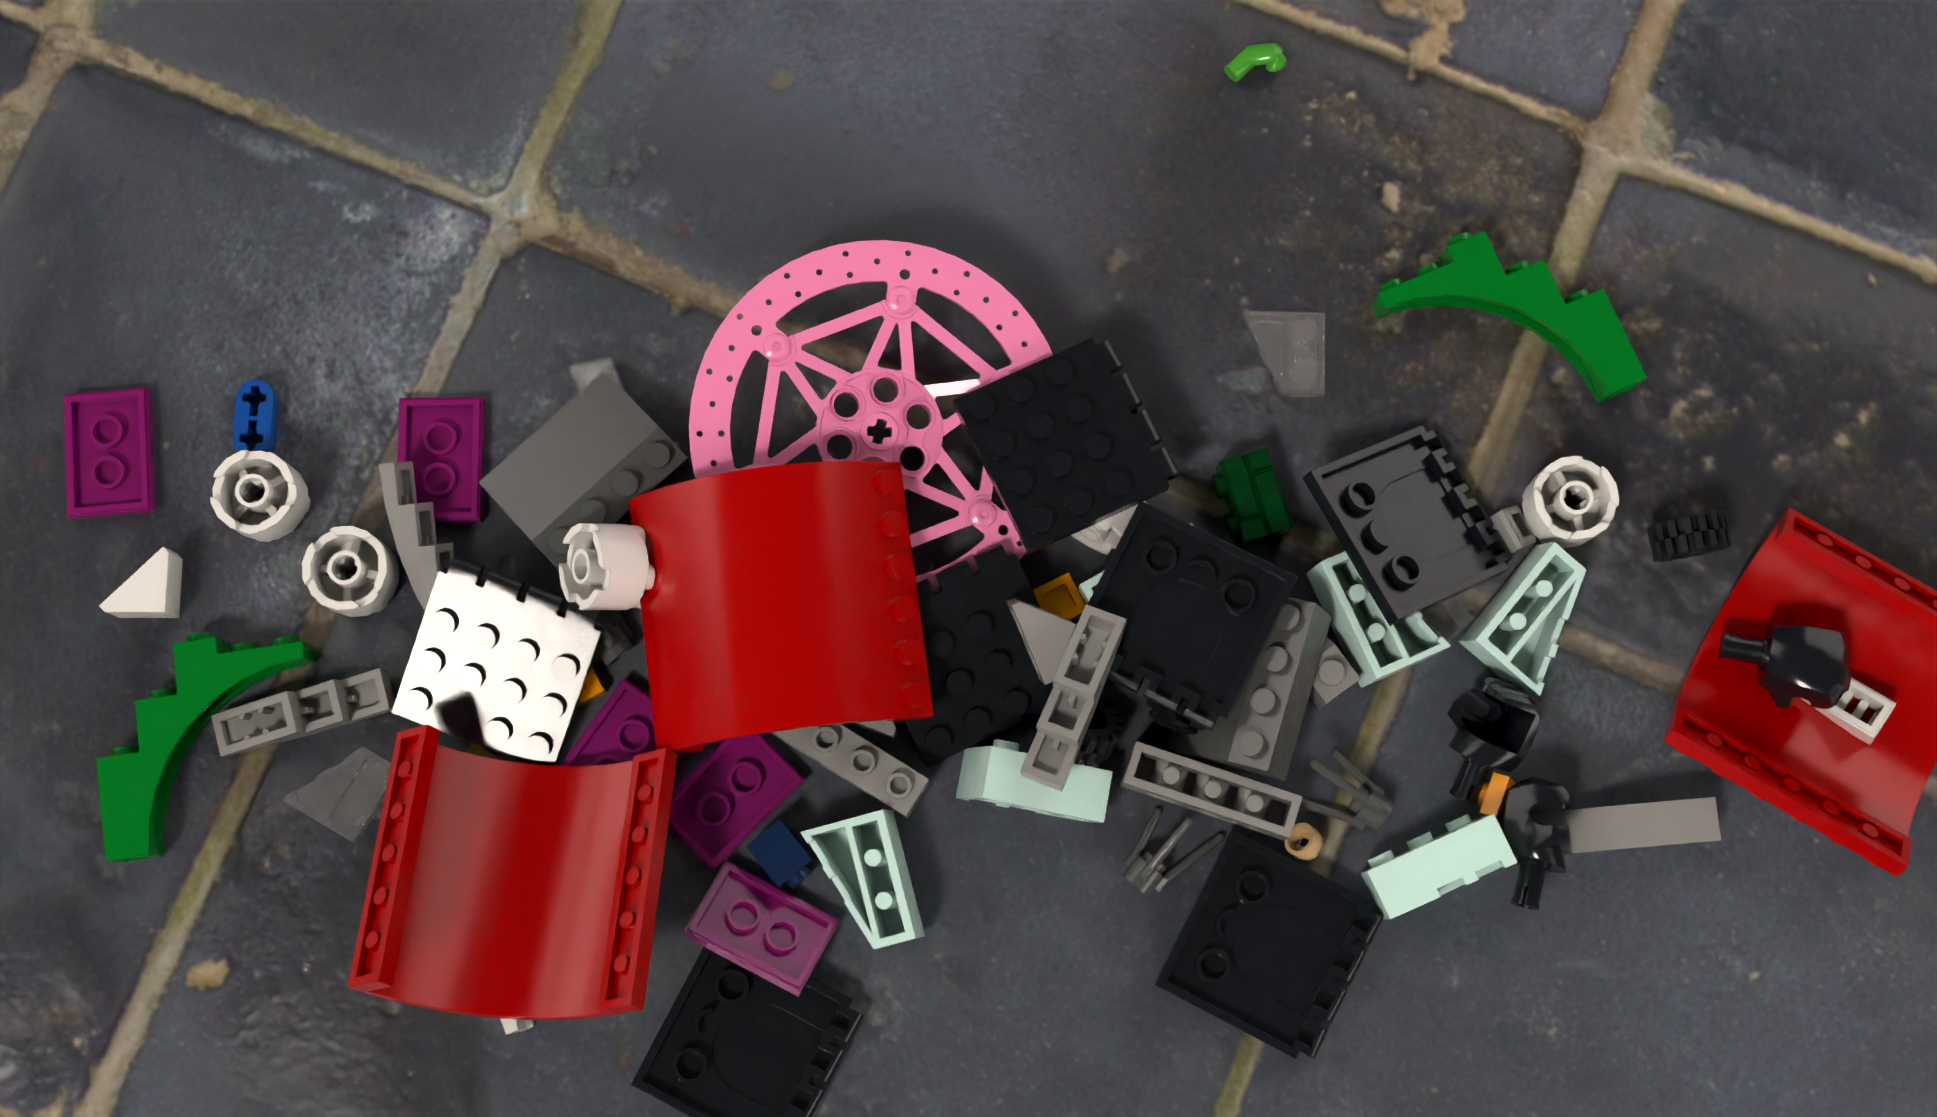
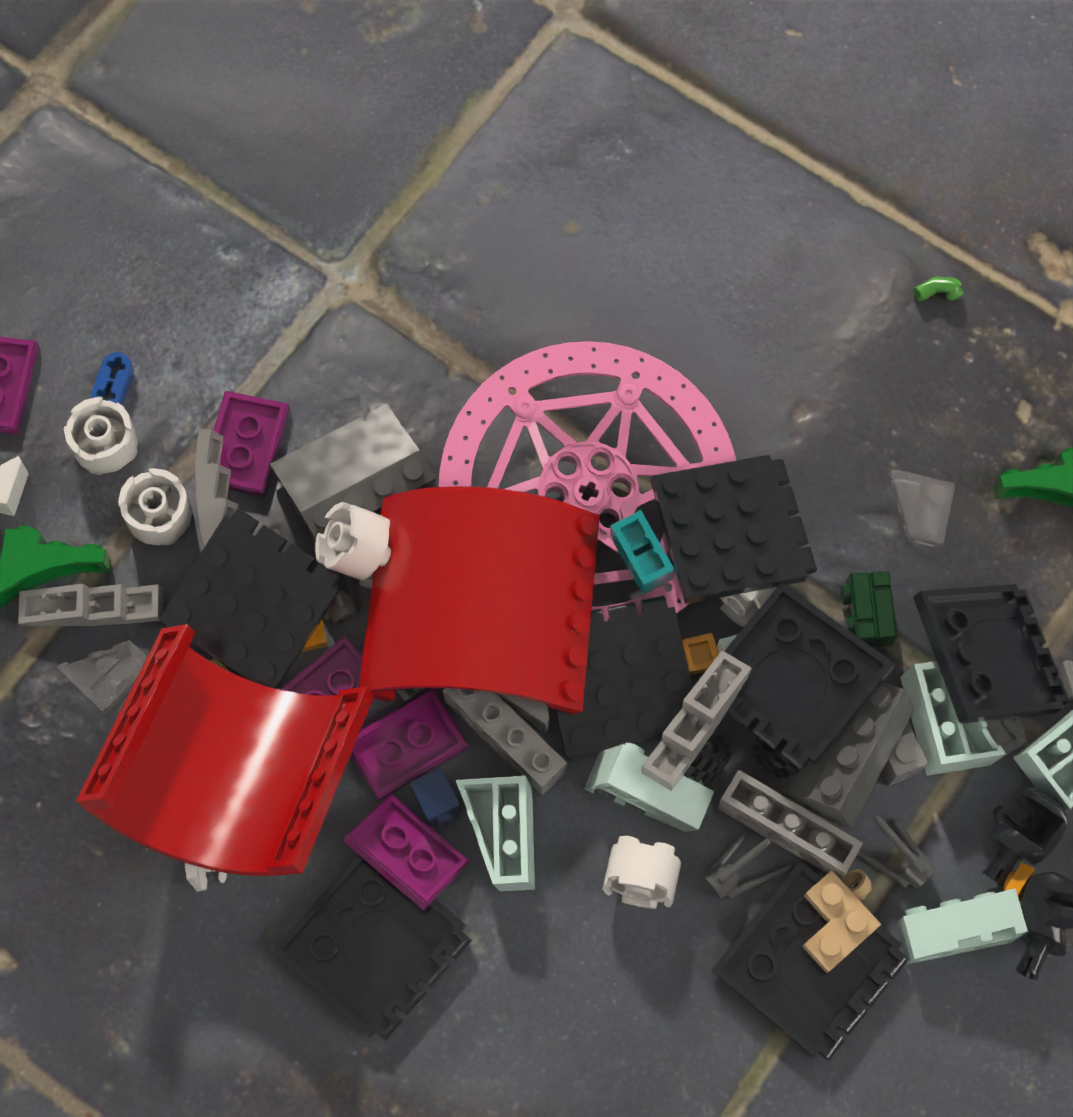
camera: 10 degrees right, 10 degrees down
light grey slope [1007,598,1076,685] -> none
none -> white brick [602,836,681,909]
none -> teal brick [610,510,674,595]
none -> tan plate [802,870,881,974]

